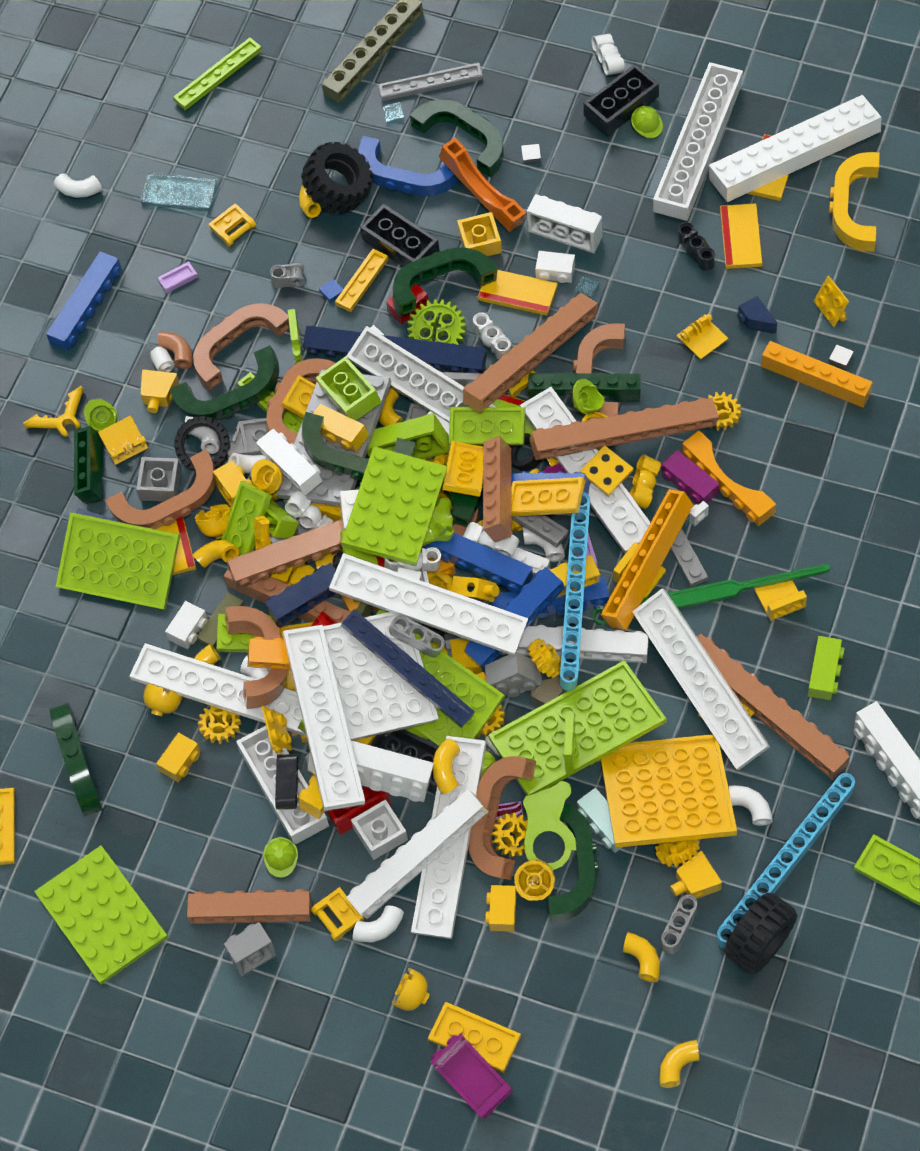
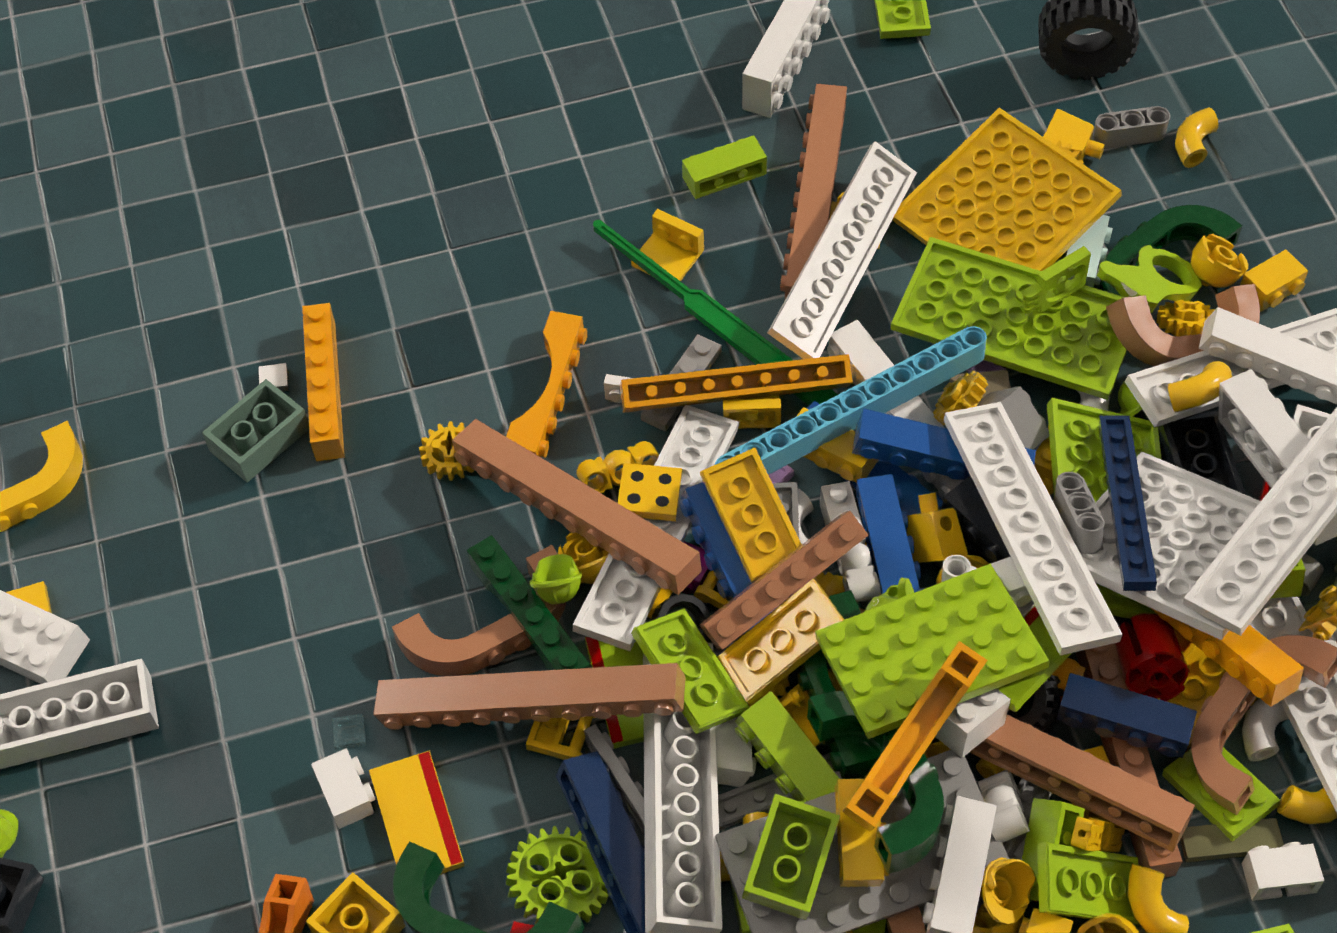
camera: 130 degrees left, 5 degrees down
white piece [473,313,511,359] -> none
white brick [527,194,602,253] -> none
yellow cylinder [659,1040,699,1088] -> none
magenta brick [662,450,719,504] -> none
yellow hinge [676,314,728,360] -> none
black piece [678,222,715,271] -> none
medium azure beam [717,773,855,949] -> none
yellow tile [720,204,762,269] -> none
white cylinder [729,786,773,826] -> none
dark blue slope [737,296,777,334] -> none
yellow hinge [814,276,849,327] -> none
none -> sand green brick [202,379,309,483]
none -> light orange arch [842,641,988,832]

